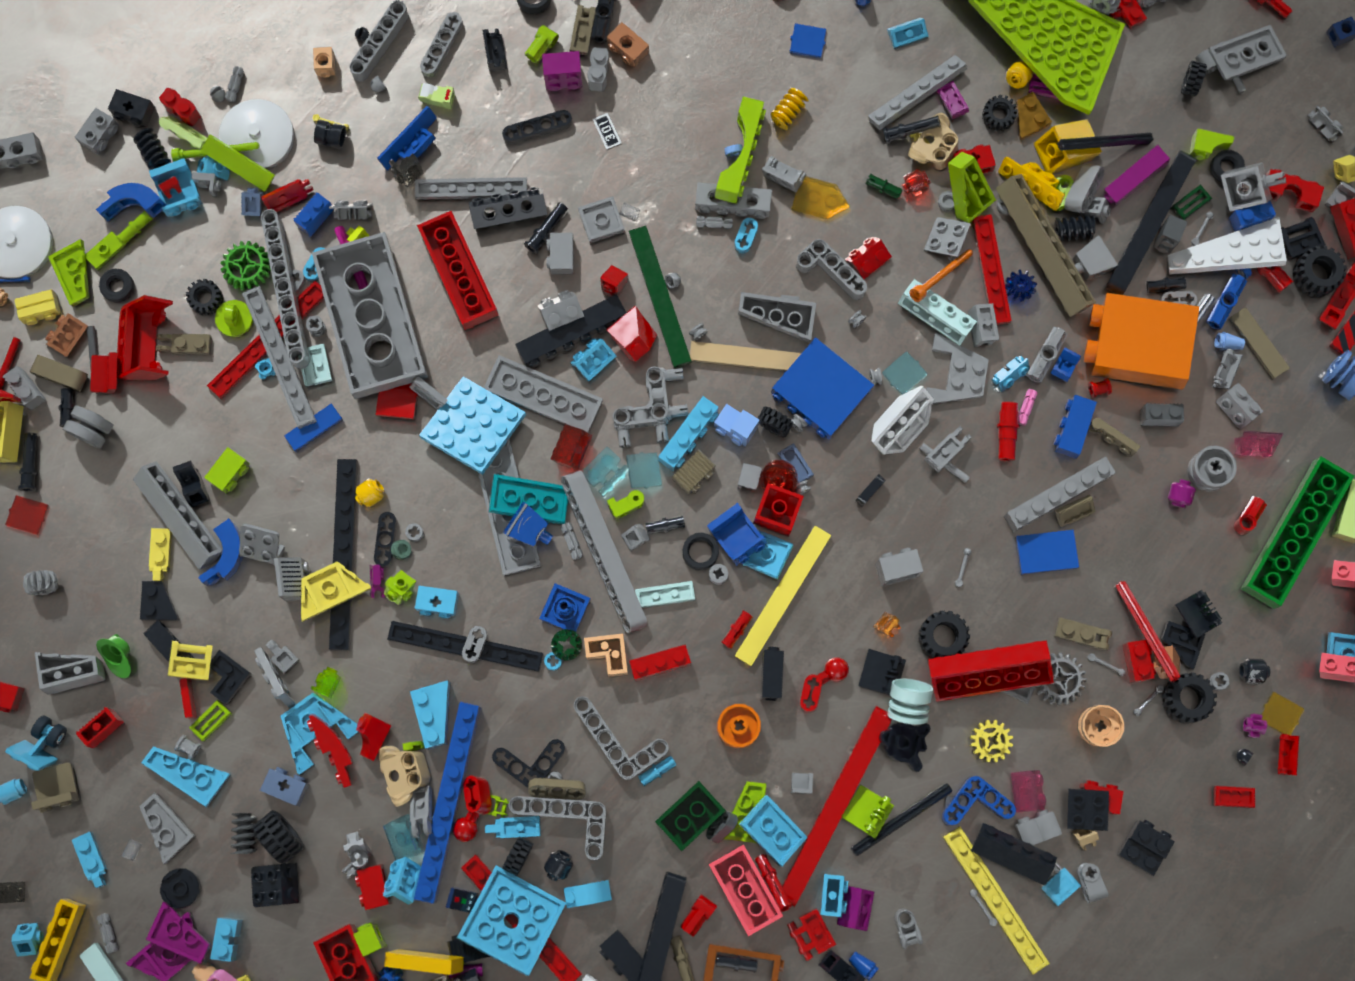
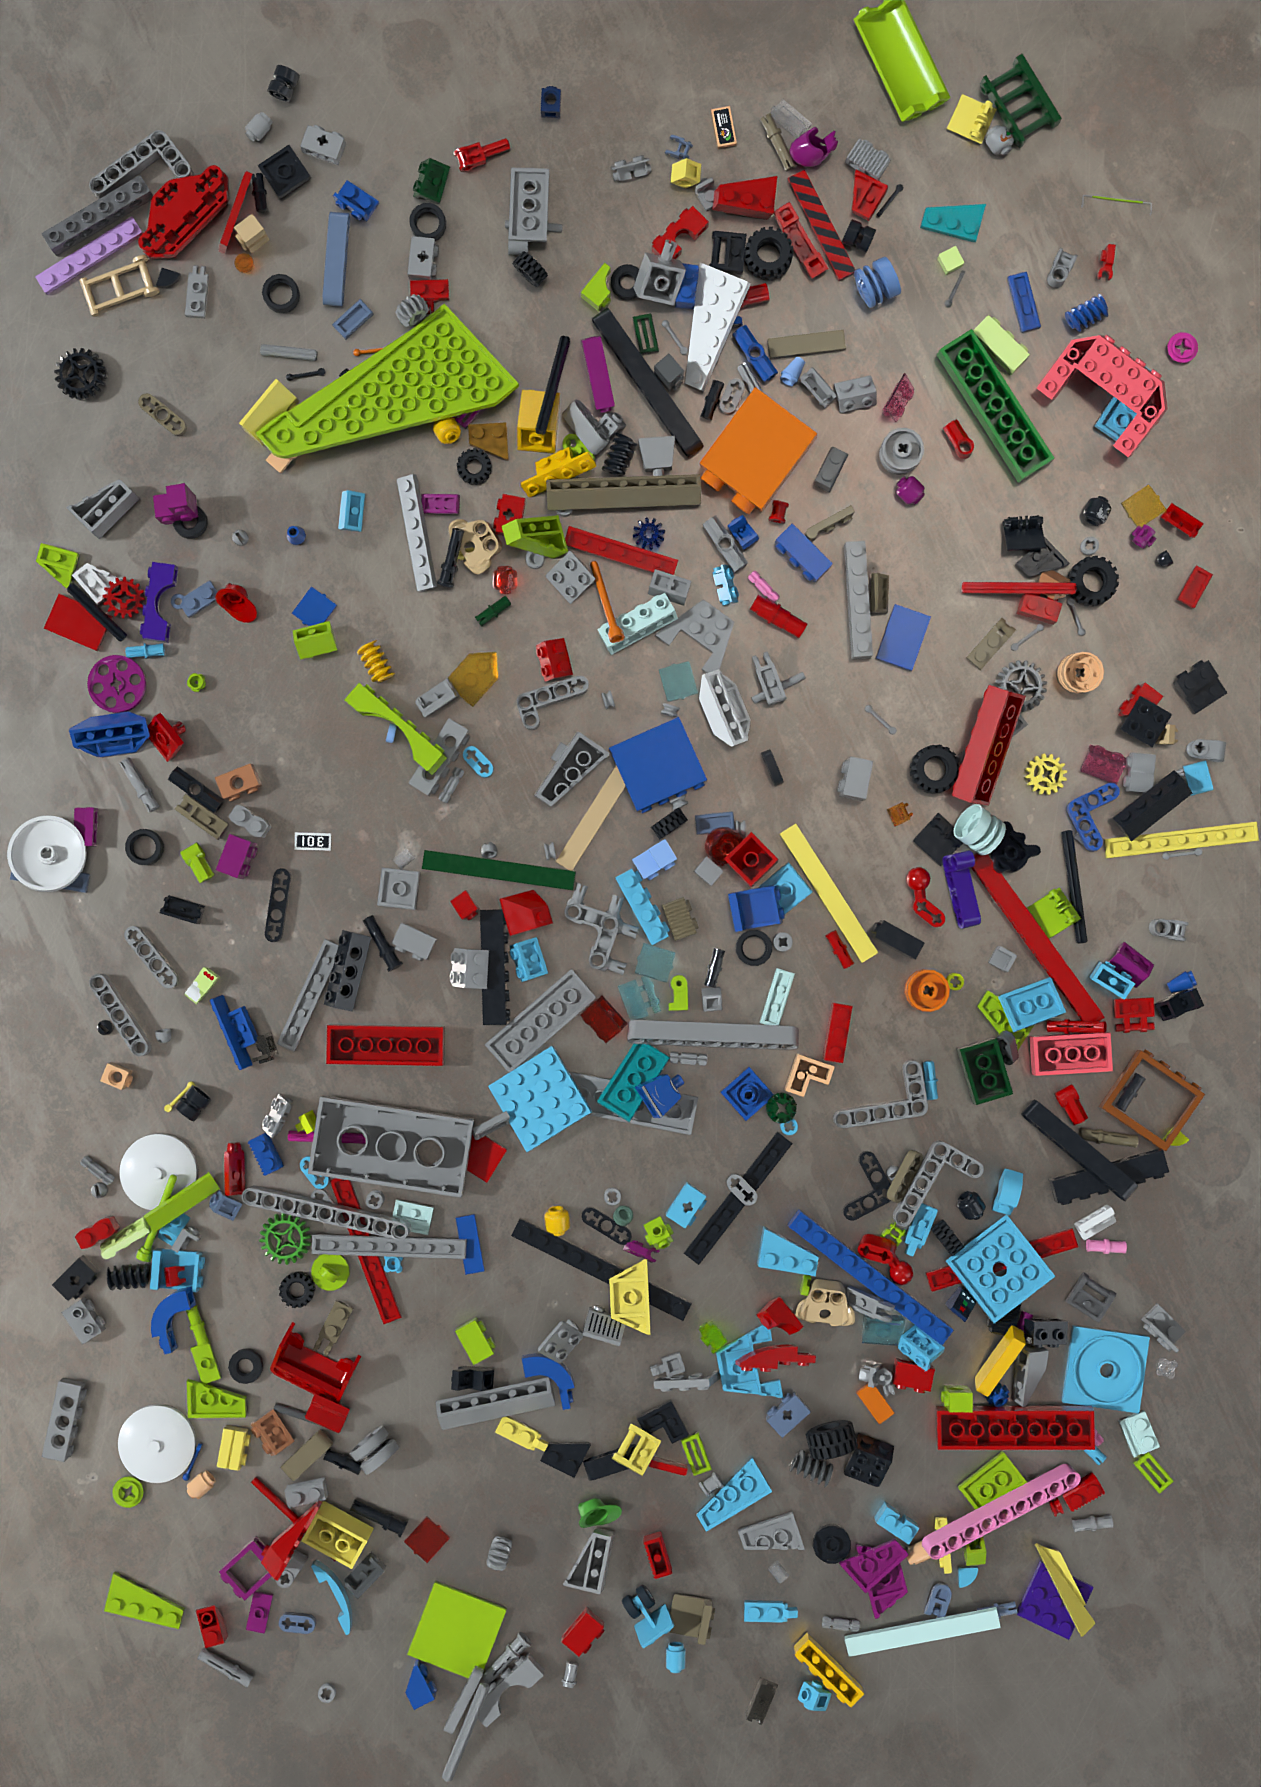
camera: 65 degrees left, 10 degrees up
none -> lime brick [292,621,337,660]
none -> orange tile [856,1384,895,1424]
none -> dark purple beam [943,850,981,929]
none -> neon yellow bush [946,973,964,990]

